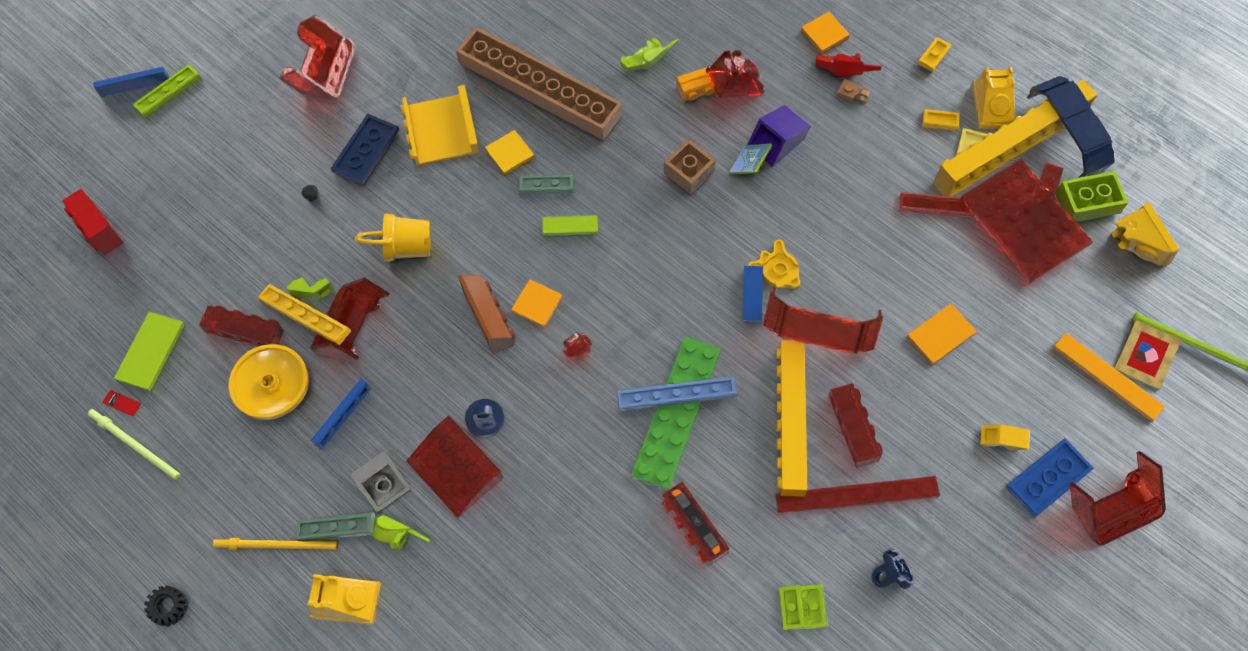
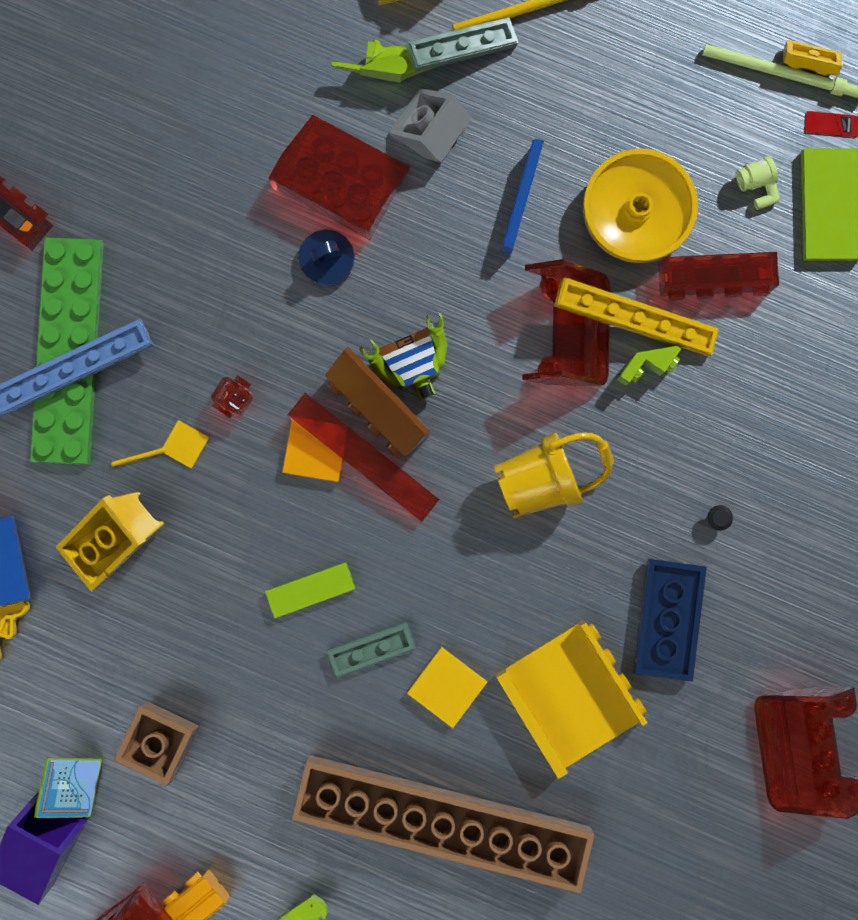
camera: 160 degrees right, 20 degrees up
none -> yellow piece [56,492,164,592]
none -> yellow piece [111,420,210,469]
none -> clear red tile [287,393,440,522]
none -> torso [359,312,448,401]
none -> yellowish green piece [736,156,780,210]
none -> yellow plate [783,40,843,76]

